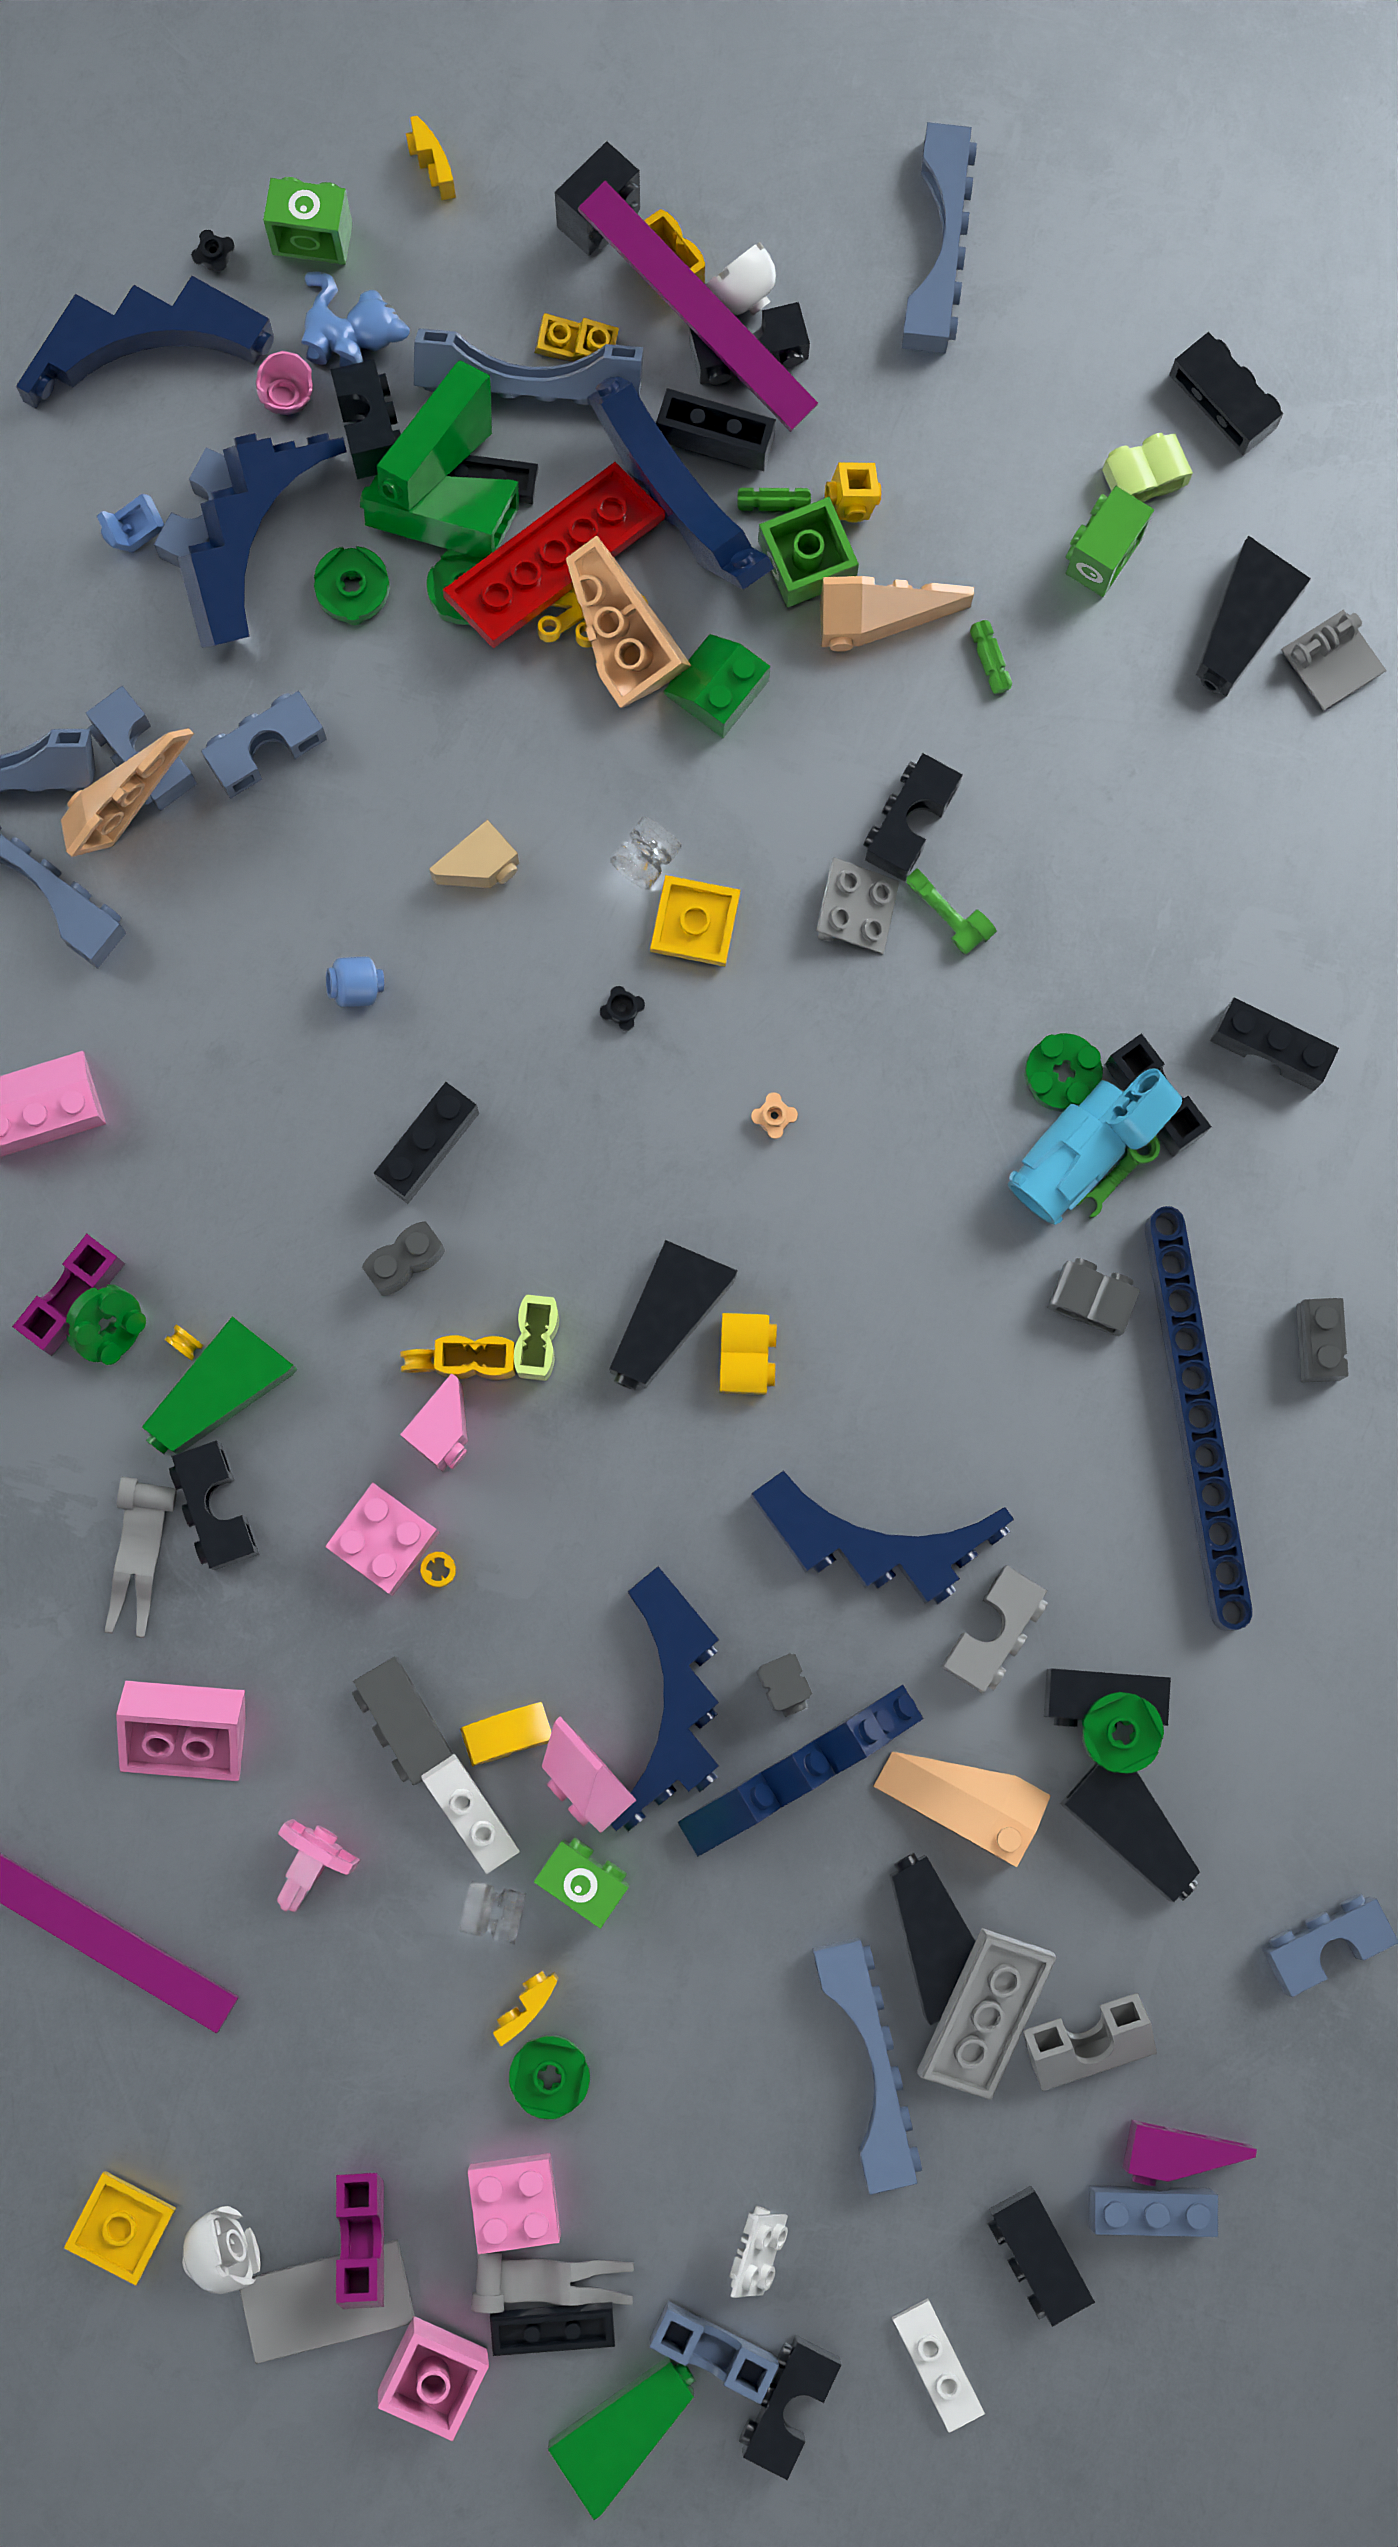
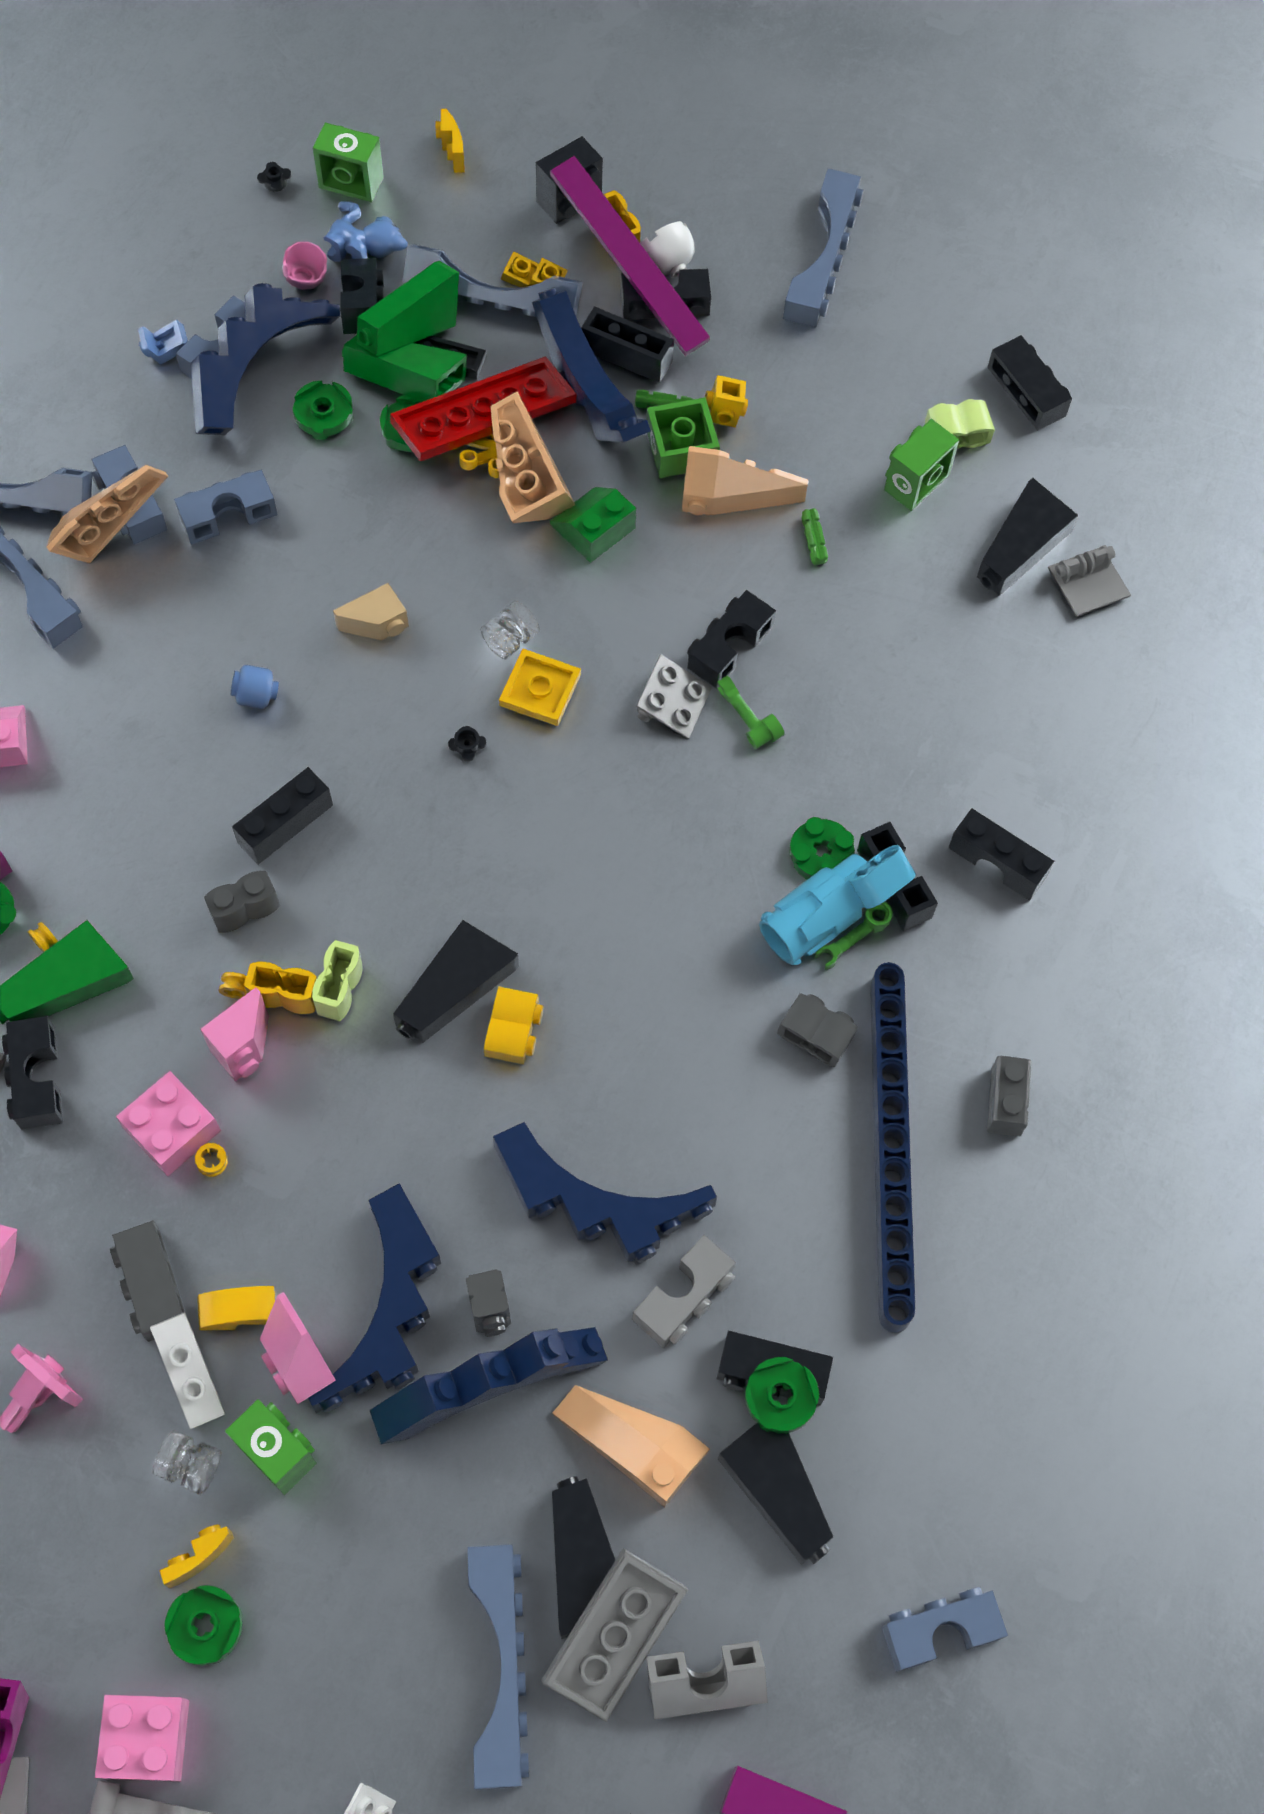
camera: 10 degrees right, 15 degrees down
dark blue arch [16,276,274,409] -> none
light nougat plate [751,1092,798,1139] -> none

